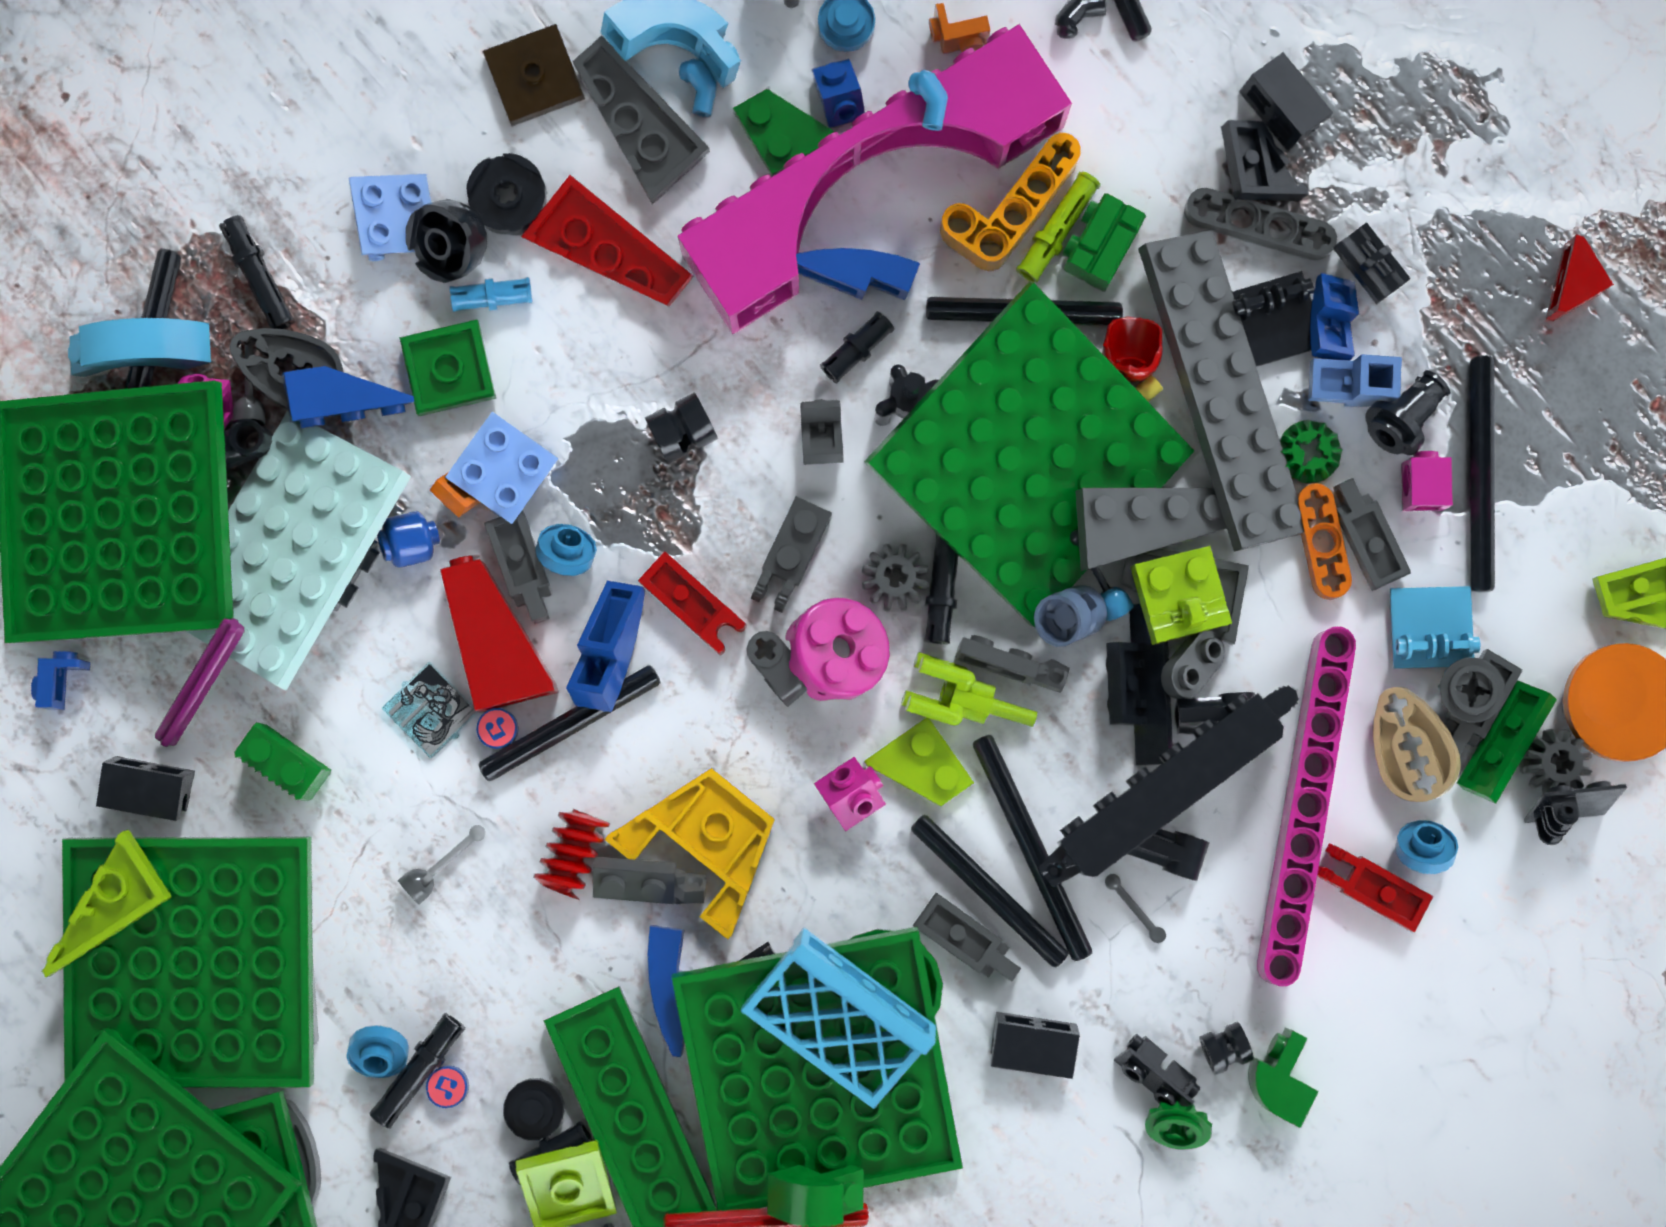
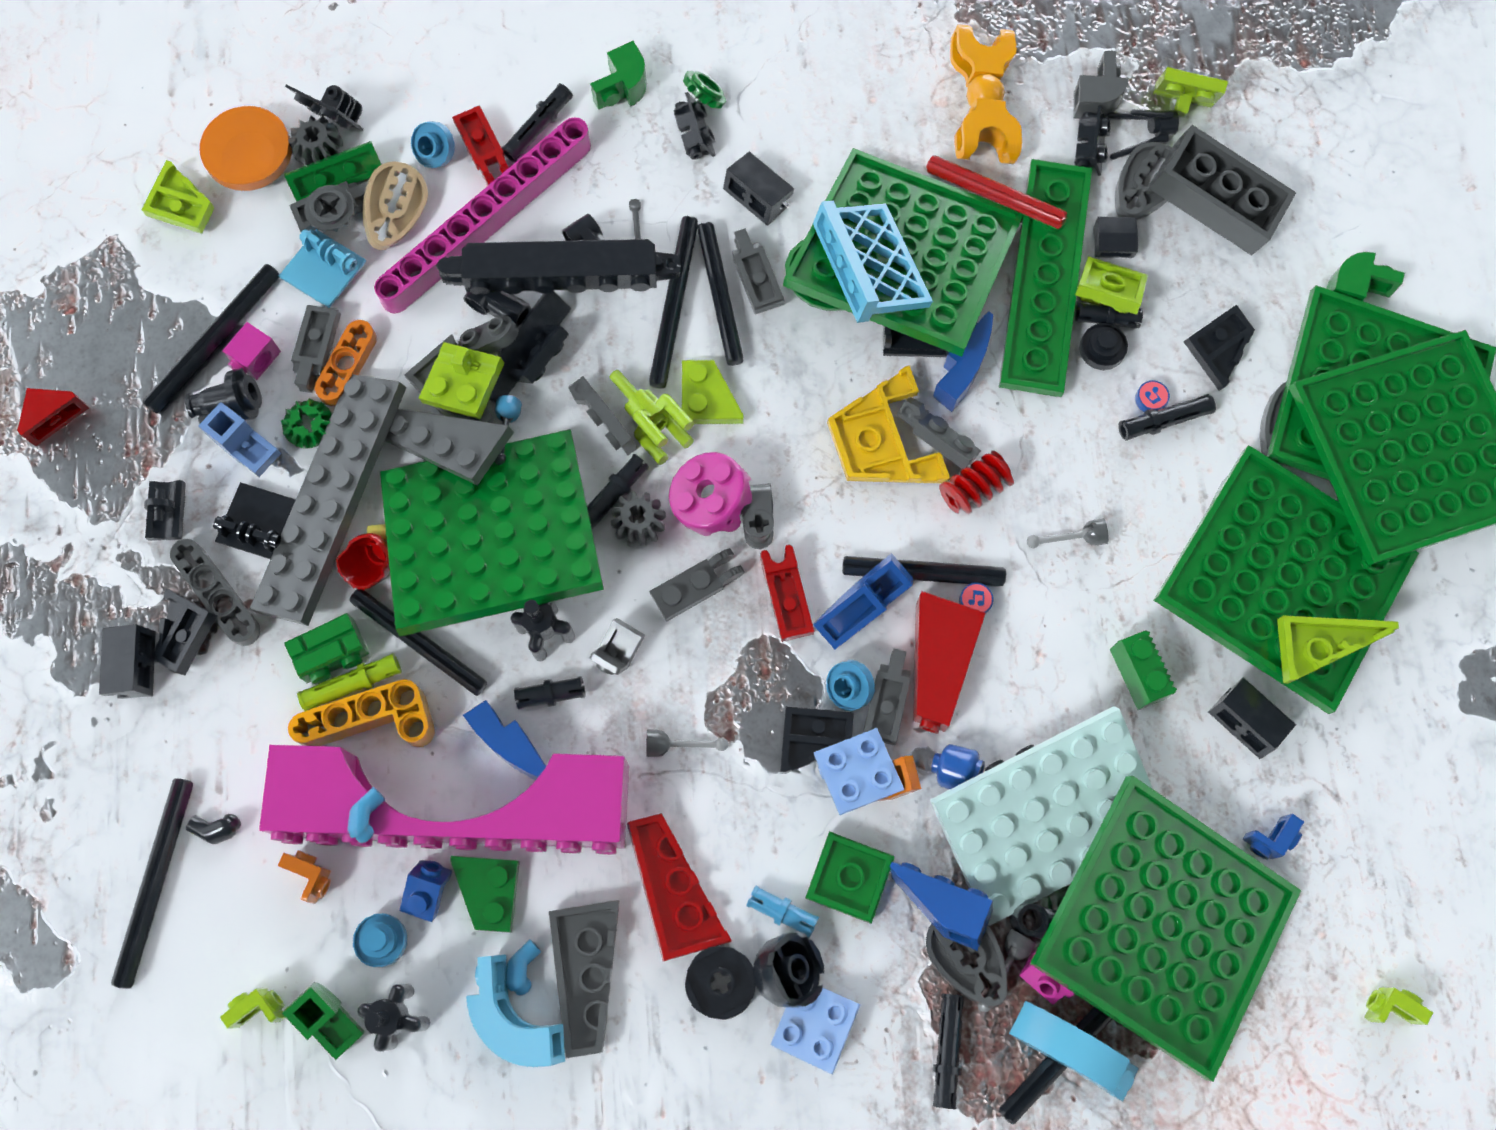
camera: 145 degrees left, 10 degrees down
magenta axle [155,618,245,747] -> none
dark azure plate [346,1025,409,1078] -> none
piece [382,661,479,759] -> none
dark brown plate [483,24,585,126] -> none
black wheel [644,392,718,464] -> none
green brick [767,1165,864,1227] -> none
dark pink brick [813,757,886,832] -> none
sand blue wheel [1034,585,1107,647] -> none
black wheel [1199,1022,1254,1075] -> none
blue slope [1310,273,1359,361] -> none
none -> black pin [501,83,573,163]
none -> hinge [646,729,728,757]
none -> black wing [780,706,854,774]

